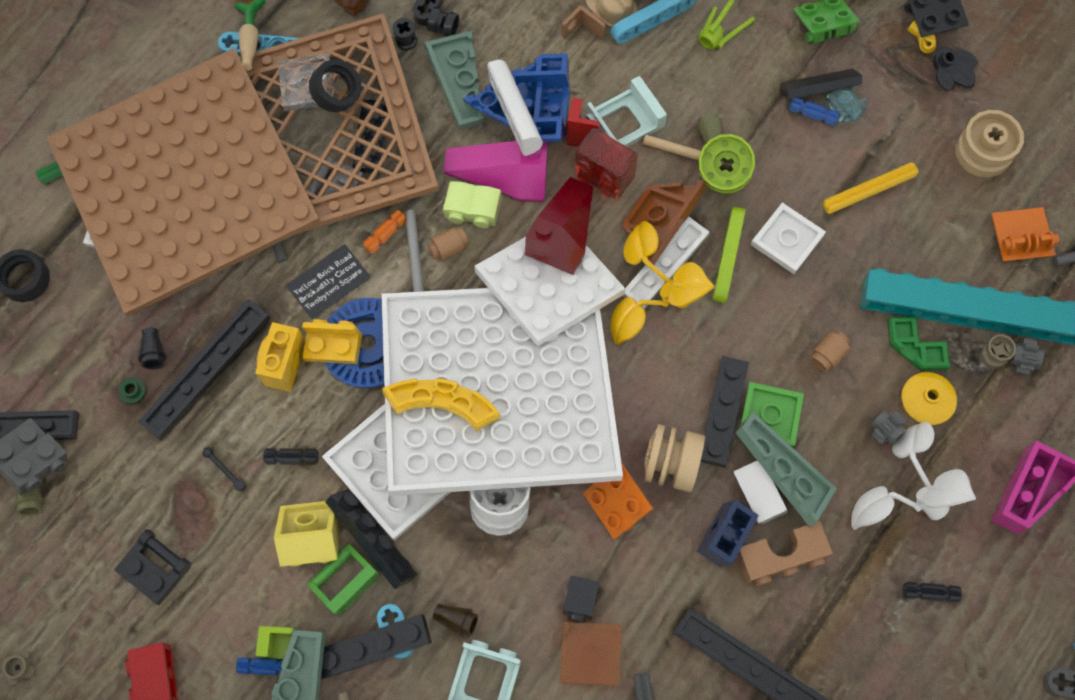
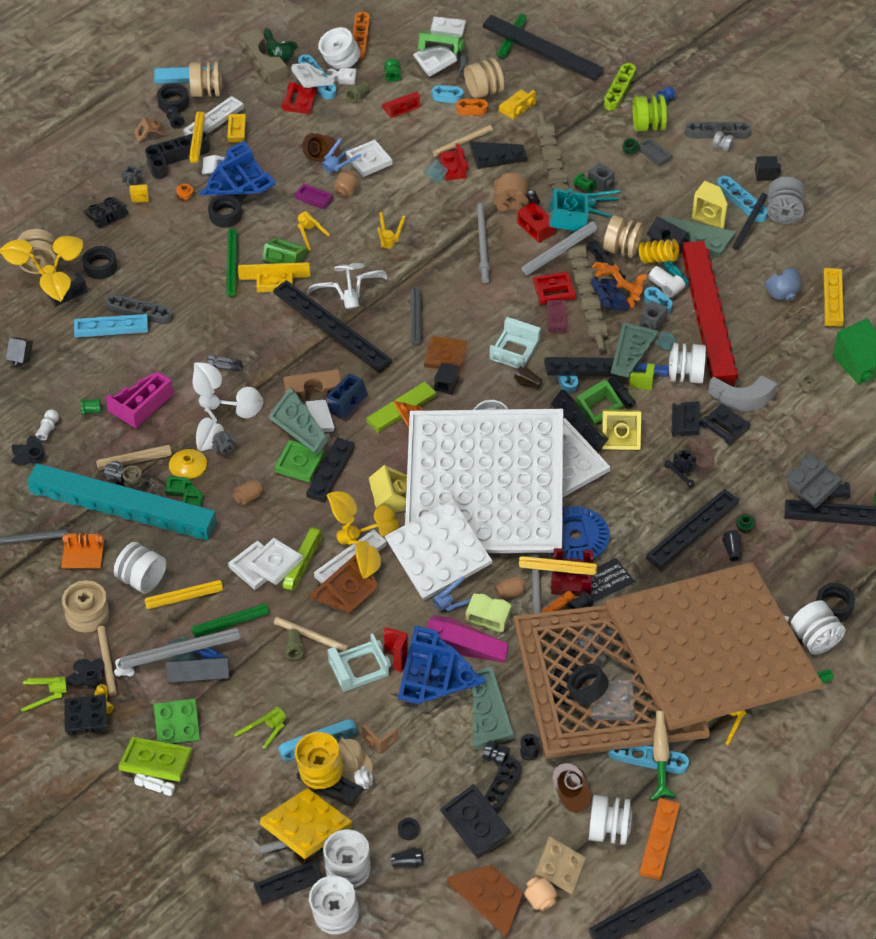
camera: 175 degrees left, 20 degrees down
yellow brick [255,322,305,392] -> none
black axle [263,448,319,465] -> none
yellow bracket [302,319,362,365] -> none
yellow tile [382,378,500,431] -> none
white brick [487,60,543,156] -> none
dark red wedge [525,177,593,275] -> none
clear red brick [575,127,638,200] -> none
tan wheel [644,424,705,493] -> none
lime wheel [699,134,755,194] -> none
none -> lime plant [21,676,67,712]
none -> tan axle [96,445,172,471]
none -> tan bar [97,626,117,697]
none -> white wheel [113,542,167,594]
none -> white plate [114,658,135,677]
none -> light grey axle [120,628,240,669]
none -> green axle [191,603,269,637]
none -> white tile [247,538,303,585]
none -> lime tile [366,382,436,433]
none -> light yellow slope [369,465,407,513]
none -> medium blue plant [432,576,471,612]
none -> yellow axle [519,556,597,575]
none -> dark red panel [551,548,594,596]
none -> black bush [567,591,594,609]
none -> black axle [608,376,636,409]
none -> white wheel [669,343,706,384]
none -> black plate [671,401,700,437]
none -> black gear [672,450,696,474]
none -> light grey arch [708,375,777,412]
none -> white wheel [790,600,846,655]

